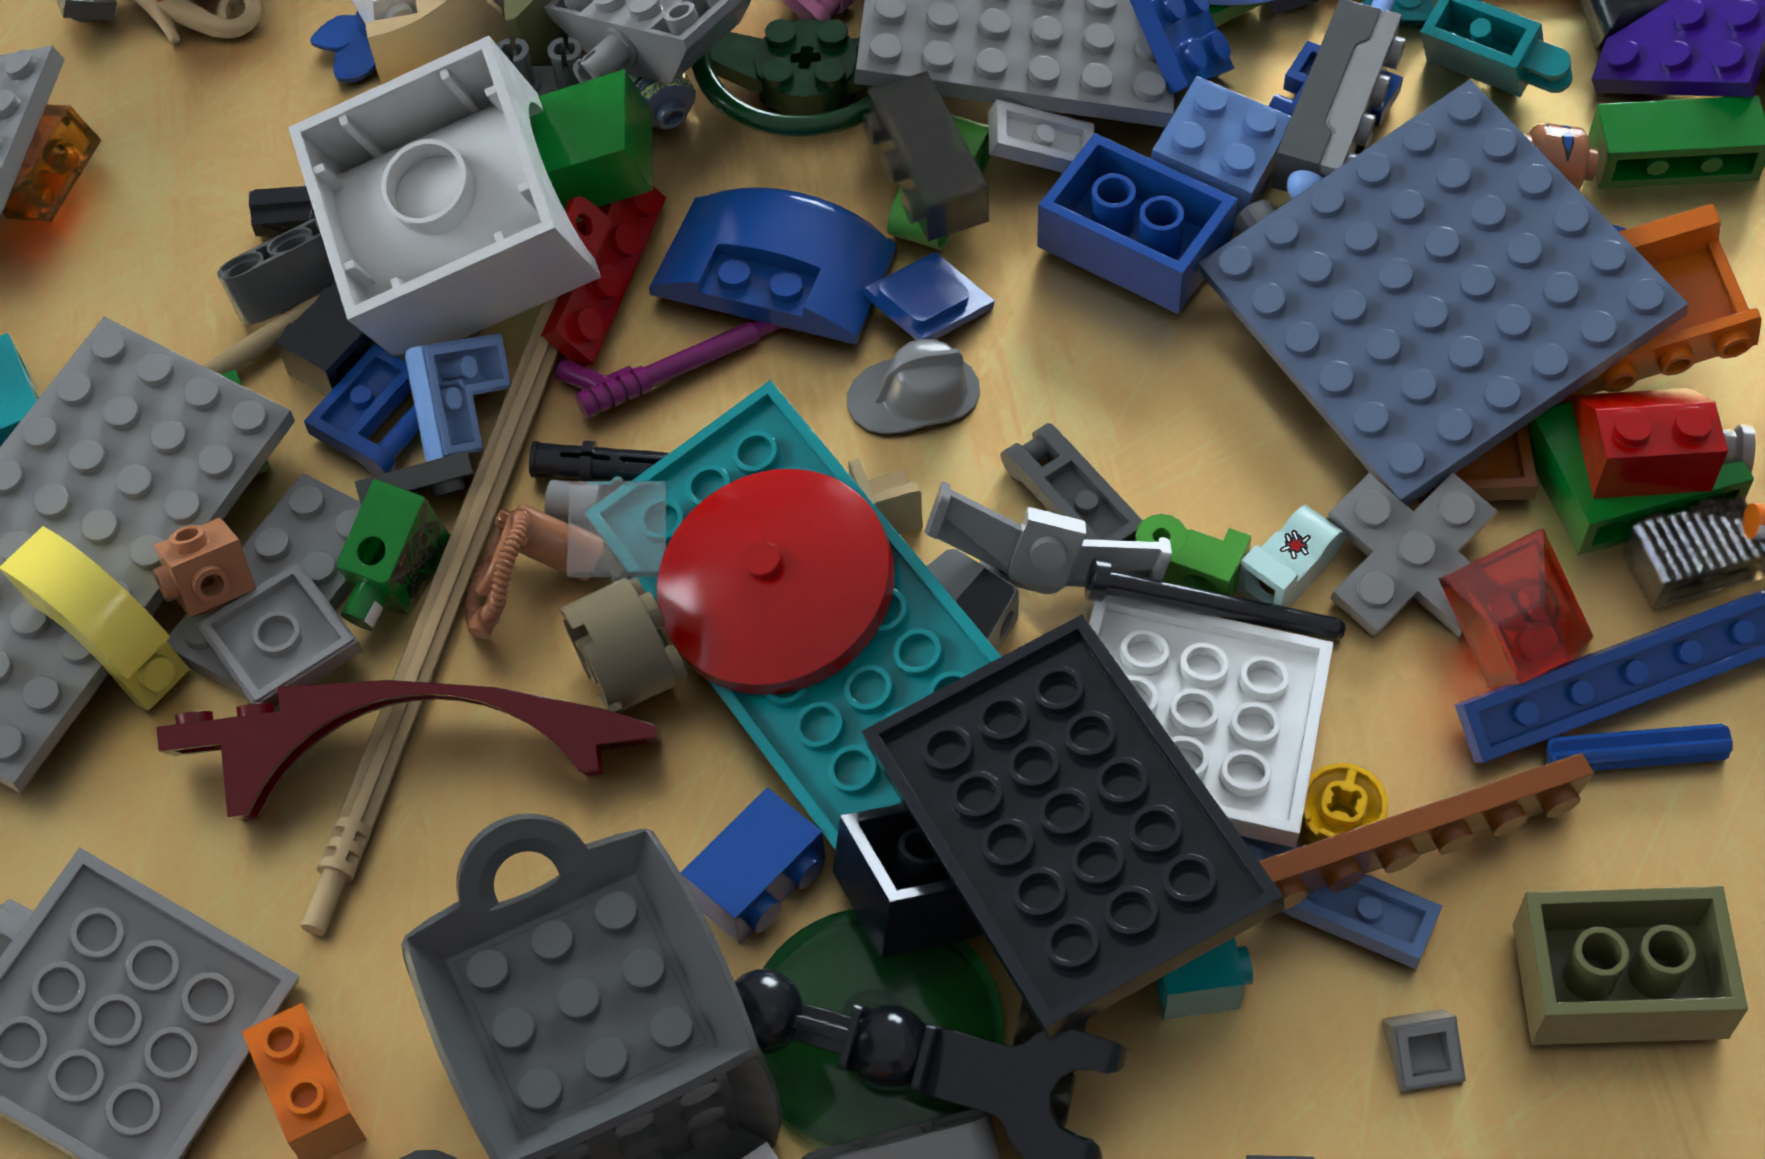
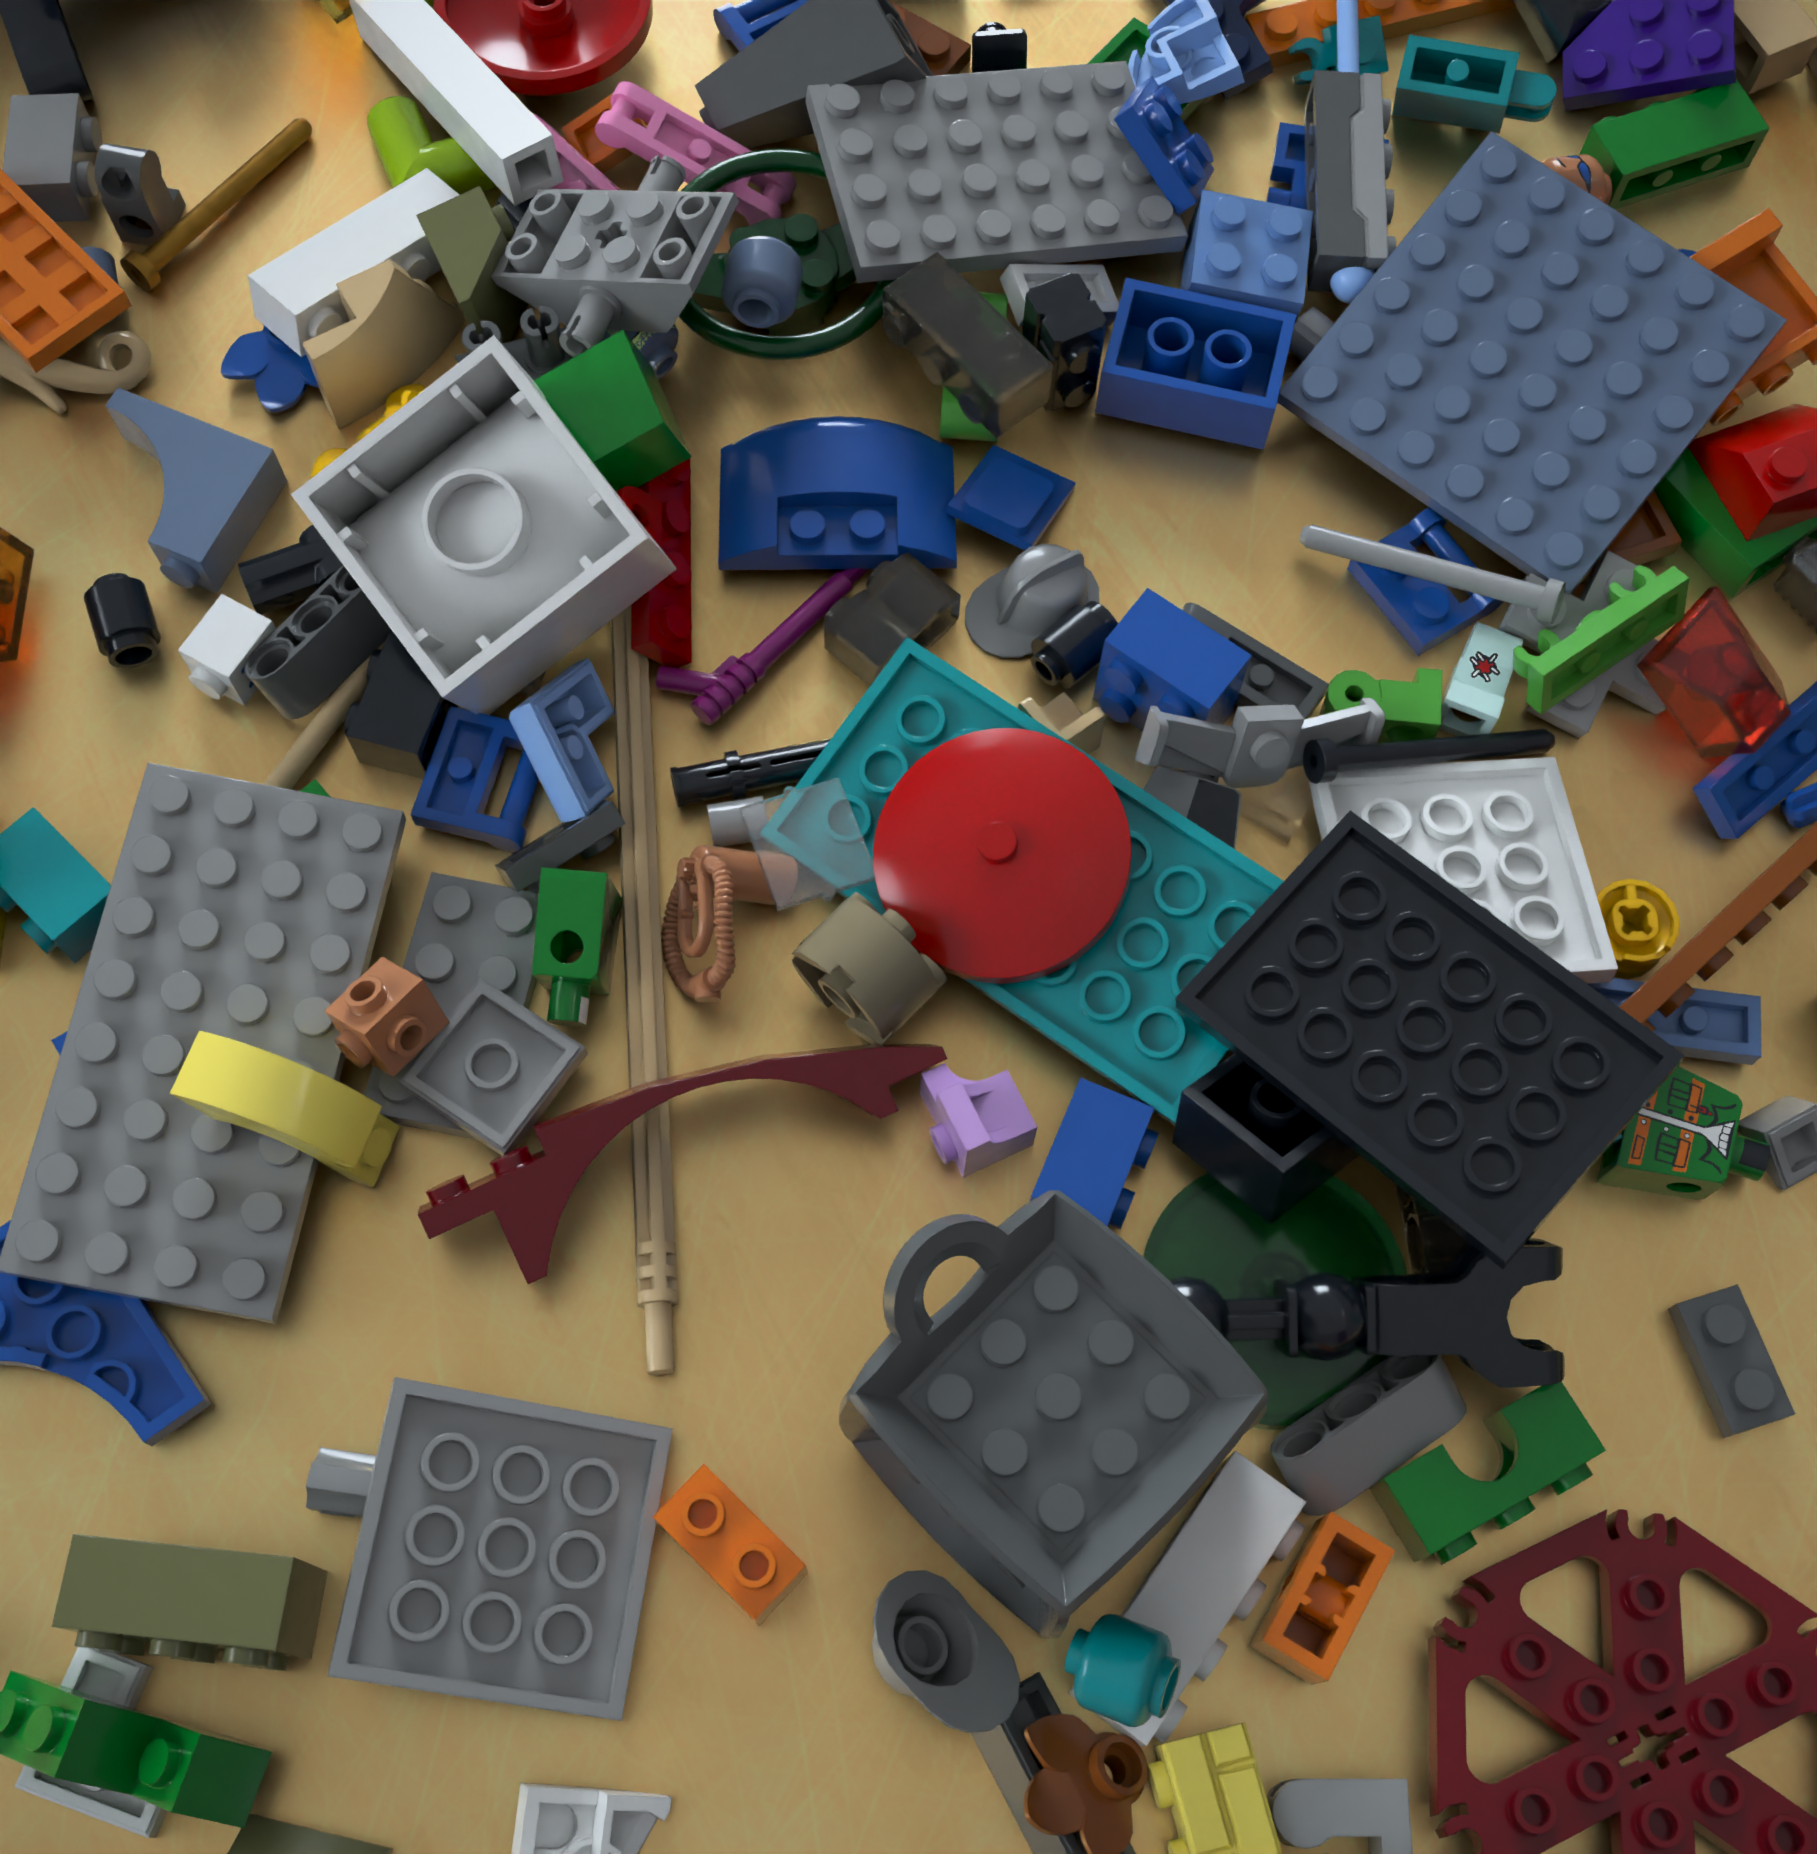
camera: 25 degrees left, 10 degrees up
none -> black brick [84,573,161,668]
none -> sand blue arch [105,388,288,593]
none -> white brick [178,594,276,706]
none -> sand blue head [721,236,803,328]
none -> clear smoke brick [824,552,961,686]
none -> lavender brick [920,1063,1037,1178]
none -> black brick [1019,272,1107,412]
none -> black brick [1031,601,1118,688]
none -> blue brick [1093,588,1252,732]
none -> light grey bar [1300,524,1566,624]
none -> blue plate [1347,507,1504,657]
none -> bright green plate [1513,565,1689,715]
none -> green torso [1597,1066,1770,1200]

